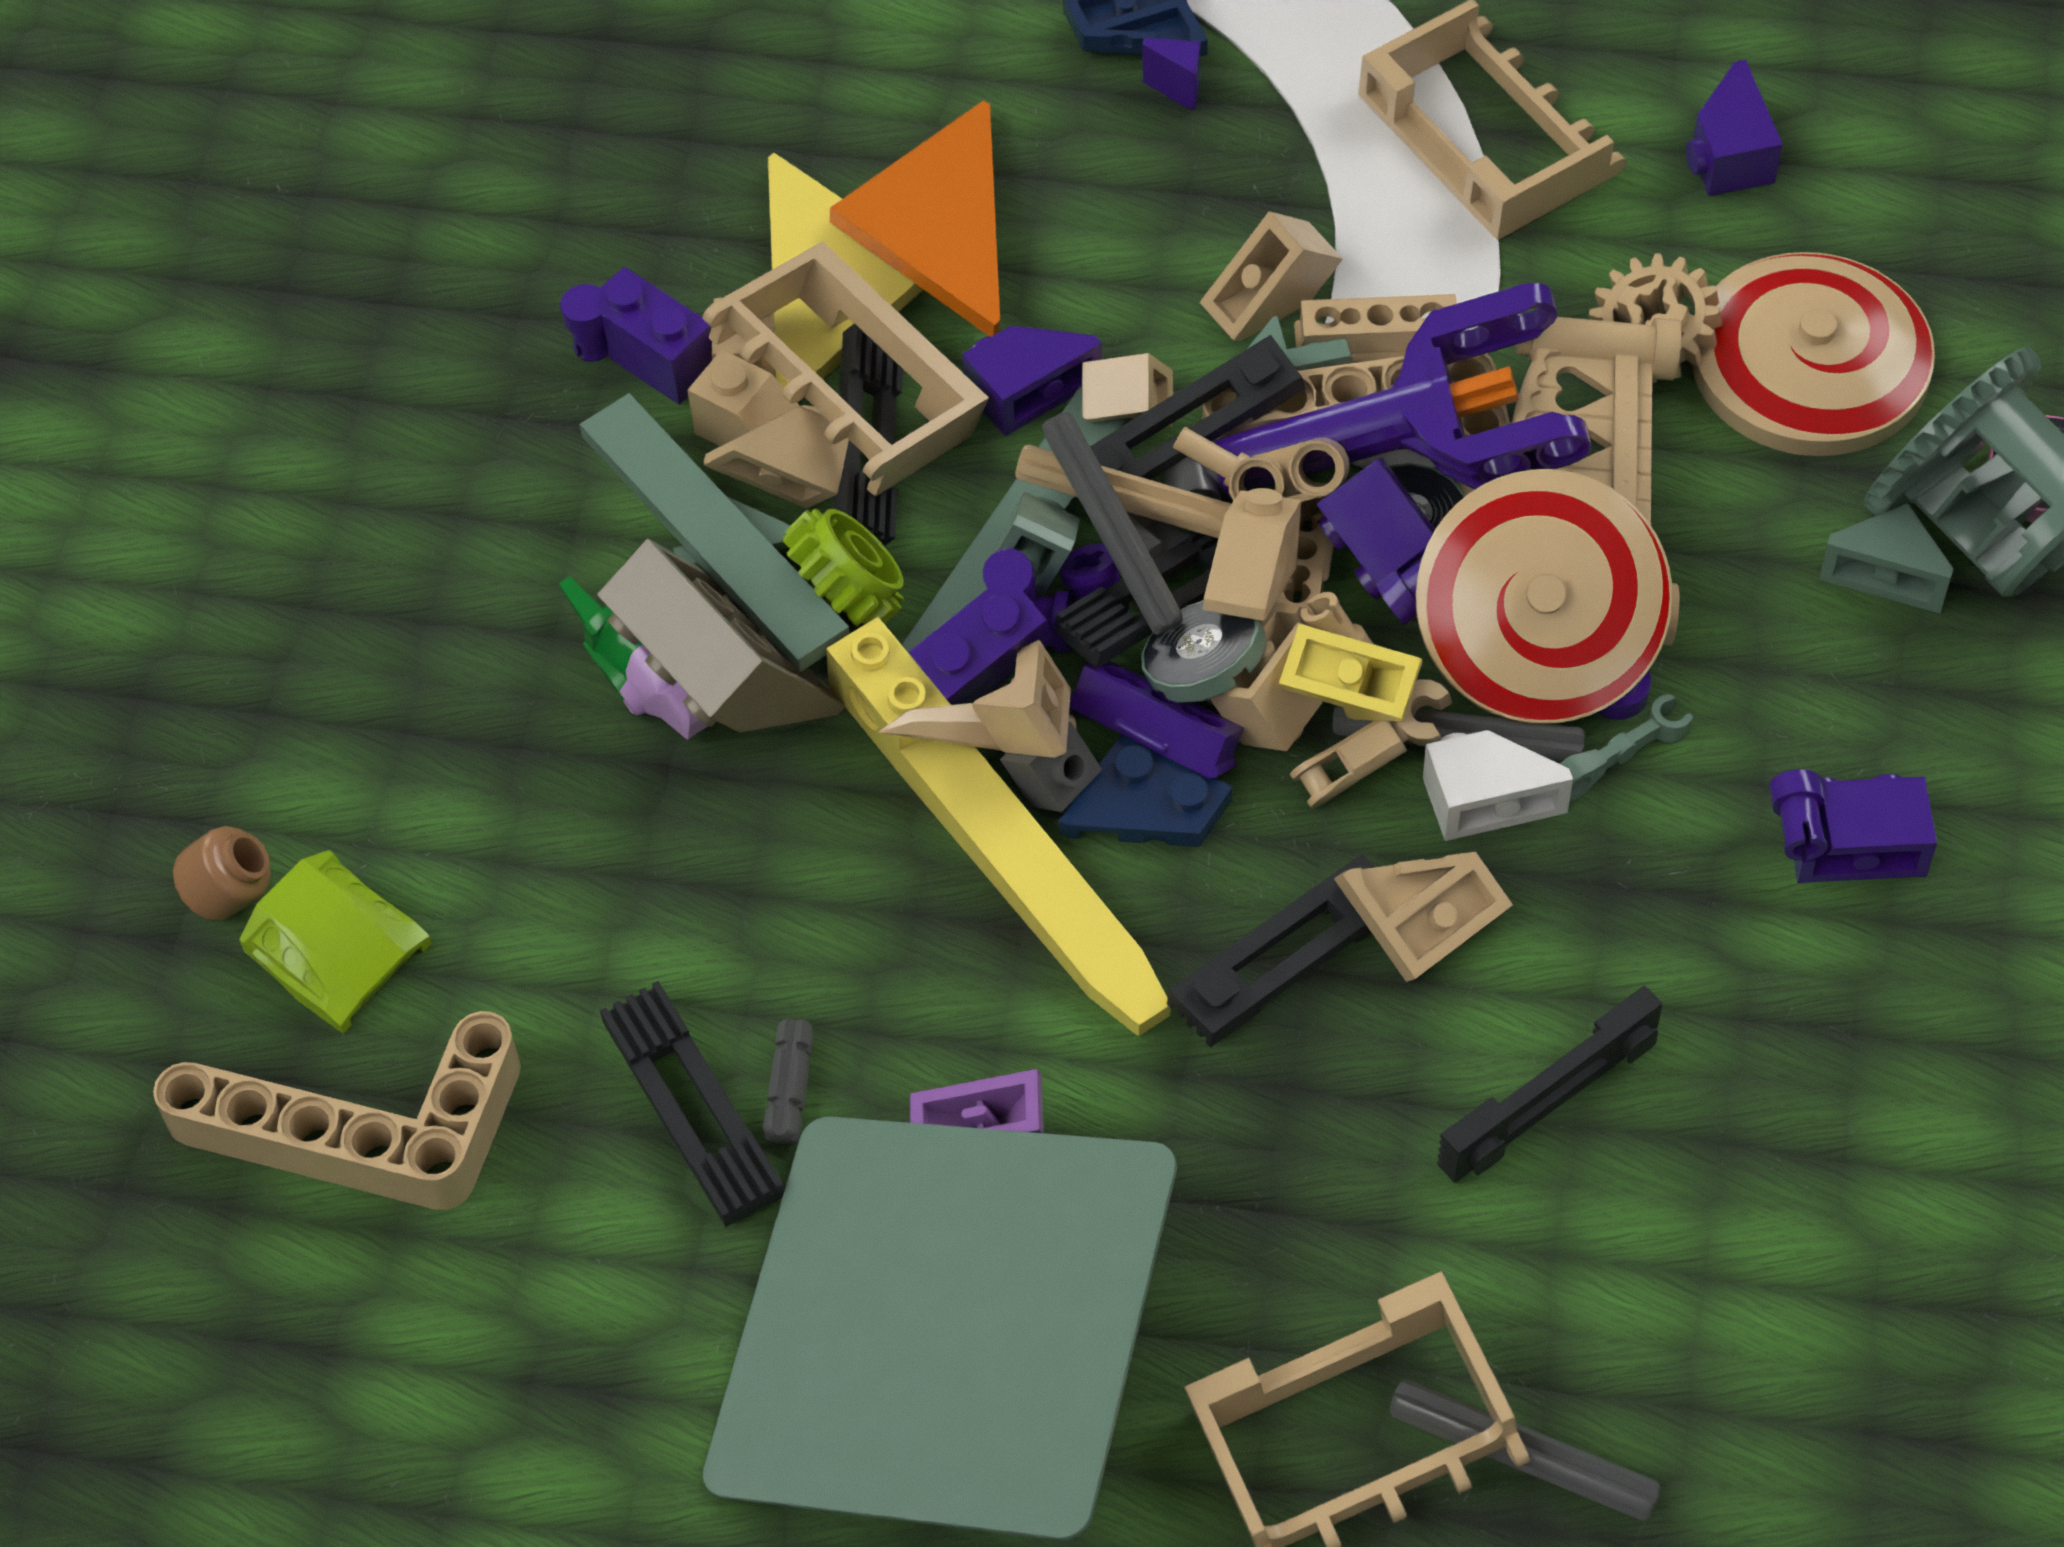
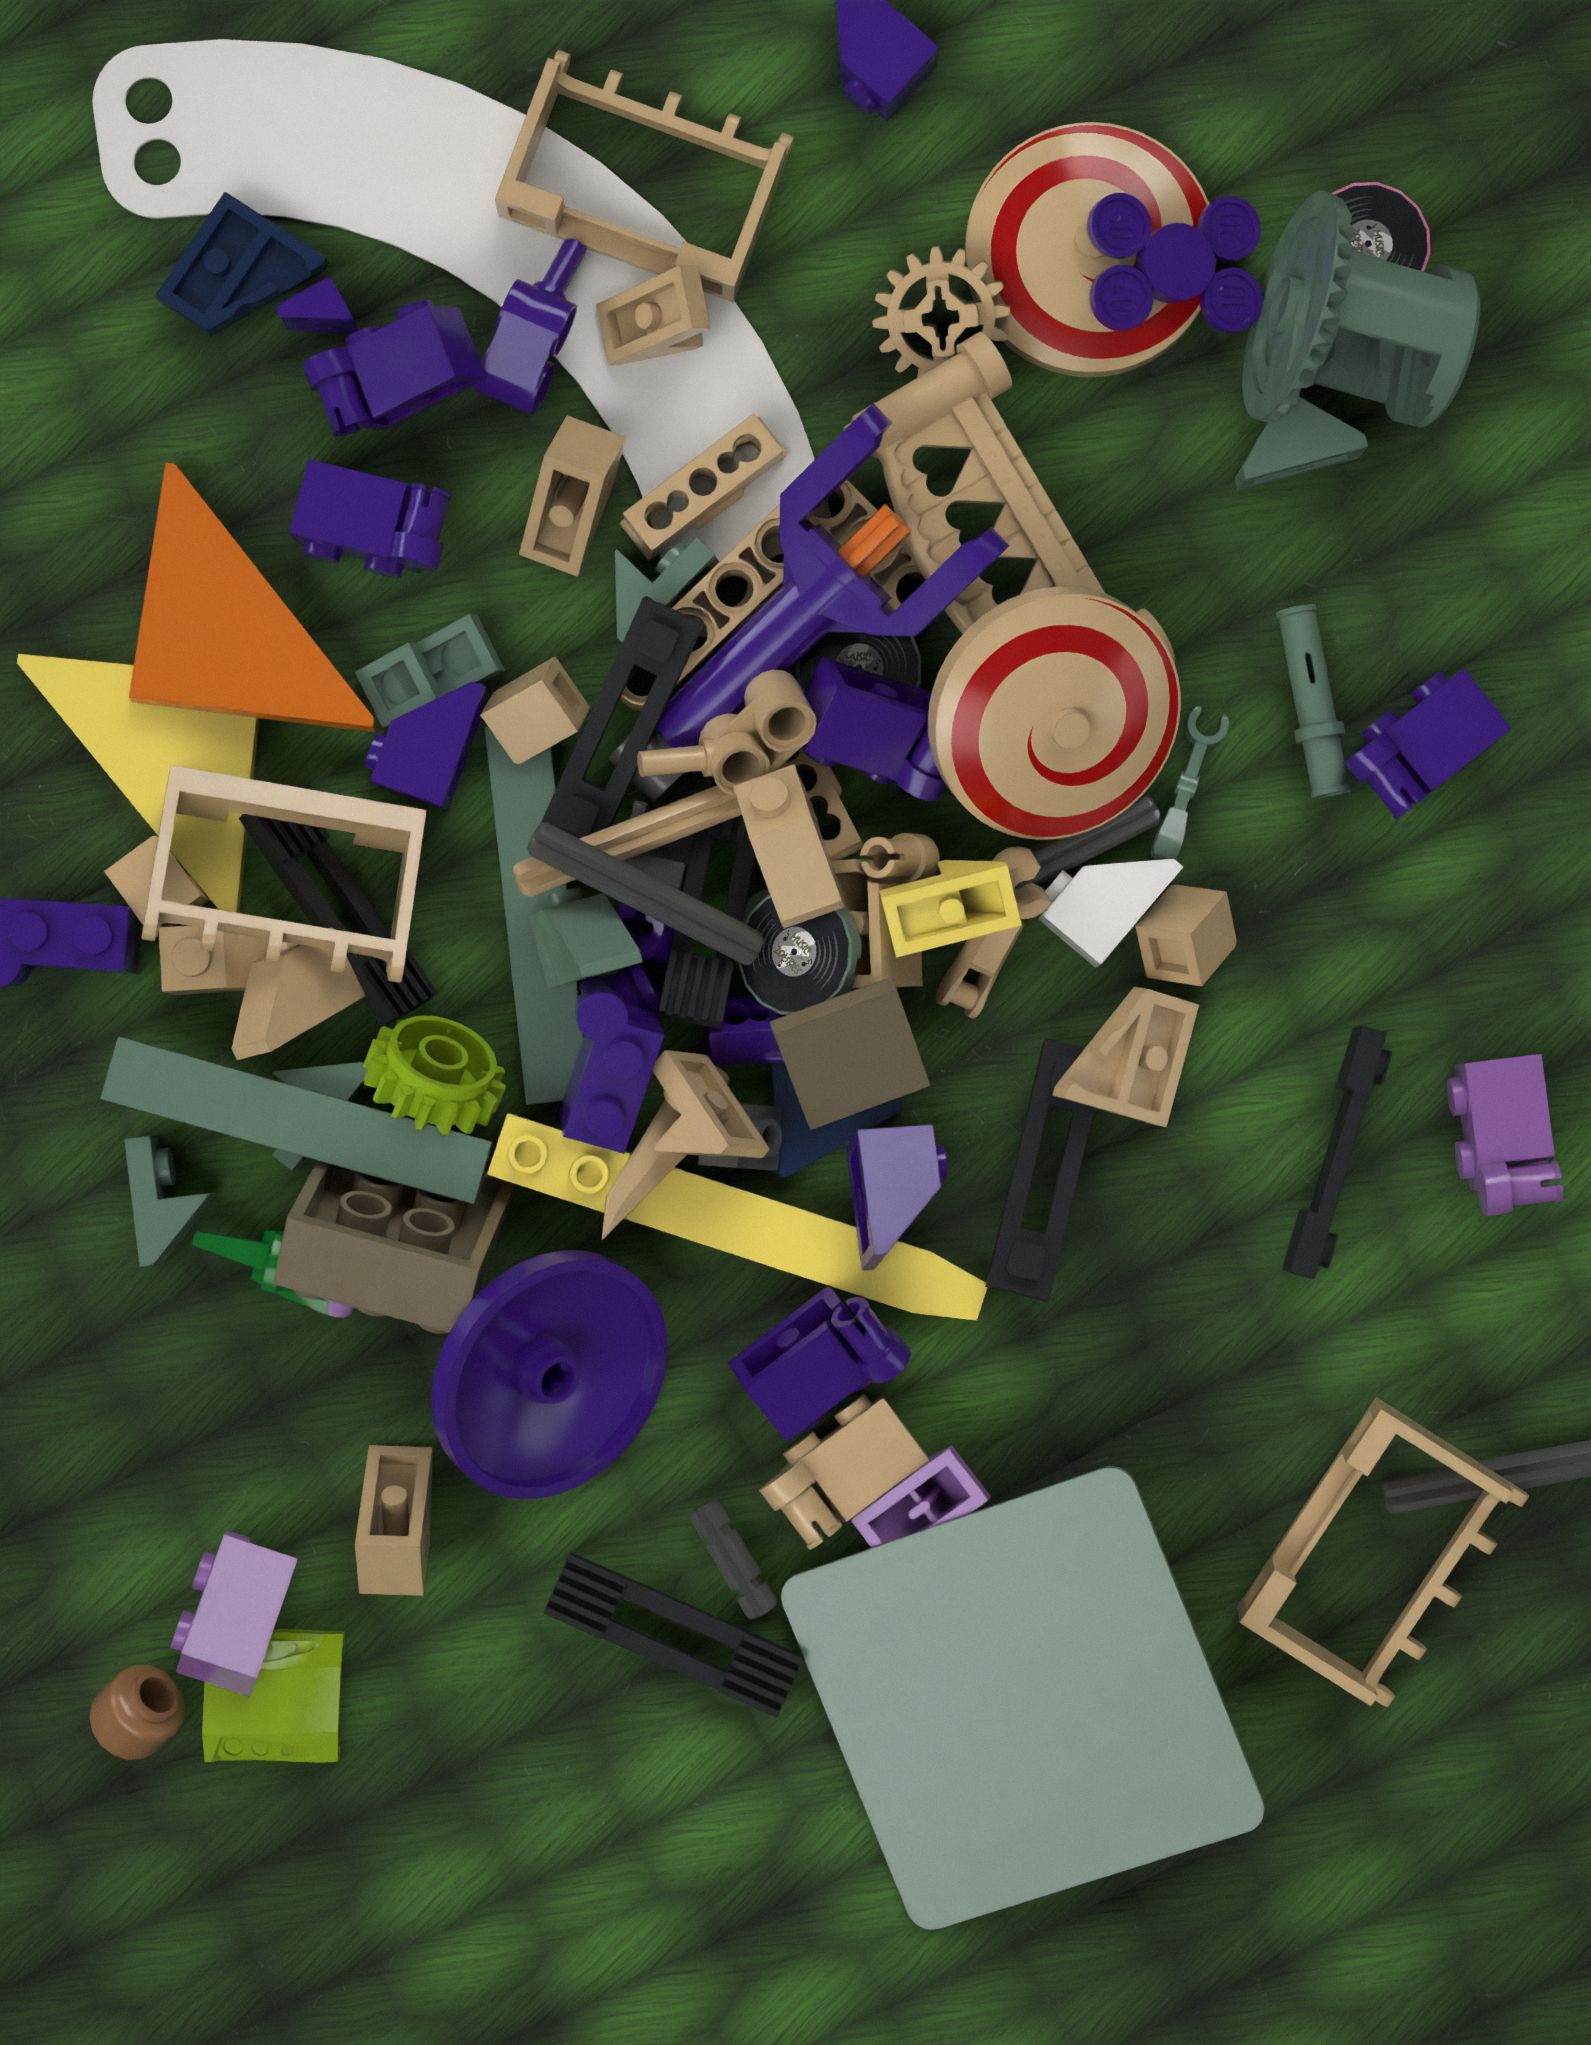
camera: 40 degrees left, 30 degrees up
tan beam [153,1011,521,1210] -> none
none -> sand green slope [124,1136,218,1267]
none -> medium lavender hinge [170,1530,298,1697]
none -> dark purple hinge [289,459,452,579]
none -> dark purple hinge [302,299,486,437]
none -> sand green slope [355,614,505,728]
none -> tan slope [355,1445,433,1596]
none -> dark purple dish [431,1250,668,1499]
none -> dark purple beam [474,239,586,415]
none -> tan slope [596,265,711,365]
none -> dark purple hinge [727,1285,911,1442]
none -> tan hinge [759,1393,929,1550]
none -> dark tan tile [770,977,931,1130]
none -> slope [846,1125,947,1271]
none -> dark purple piece [1087,193,1263,333]
none -> tan panel [1135,885,1237,986]
none -> sand green pin [1276,604,1352,799]
none -> medium lavender hinge [1447,1054,1563,1216]

